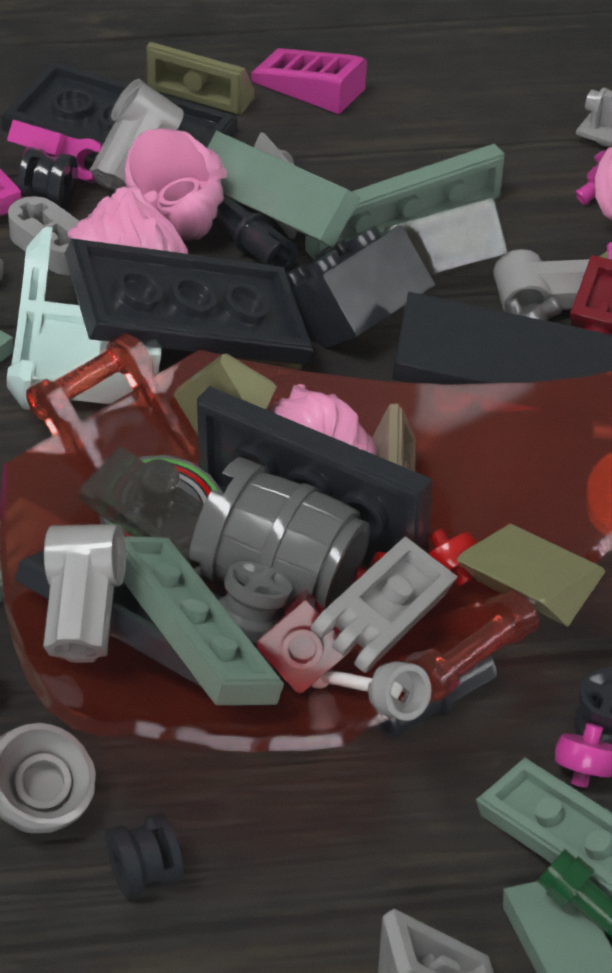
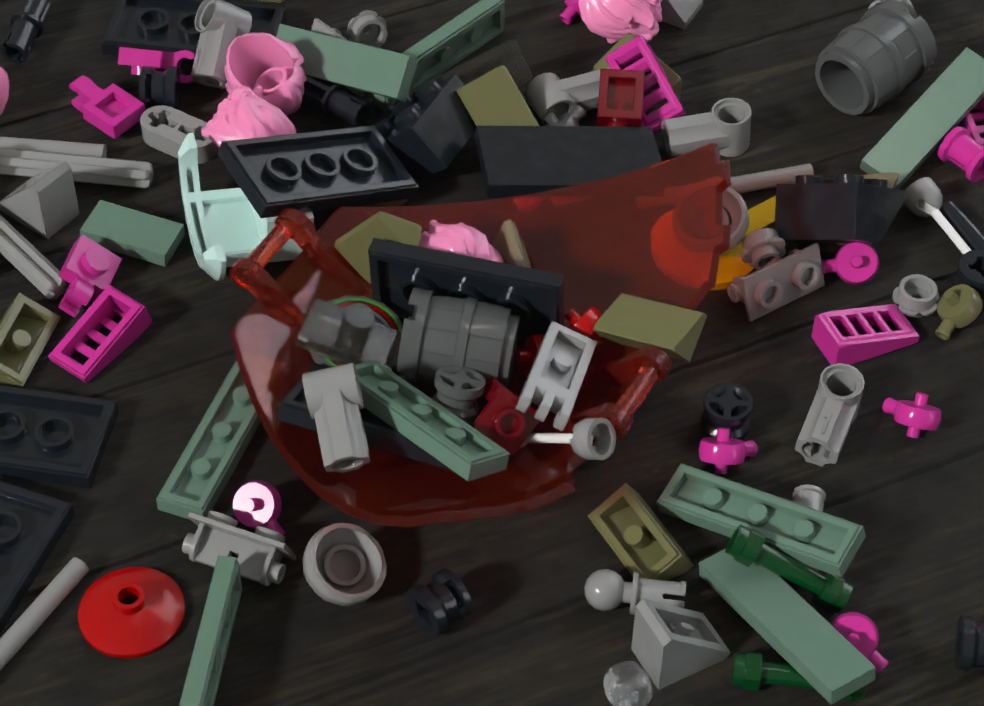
camera: 15 degrees left, 5 degrees up
none -> light grey plate [347,10,387,48]
none -> olive slope [456,65,539,126]
none -> light grey pin [584,569,686,615]
none -> olive slope [588,483,695,581]

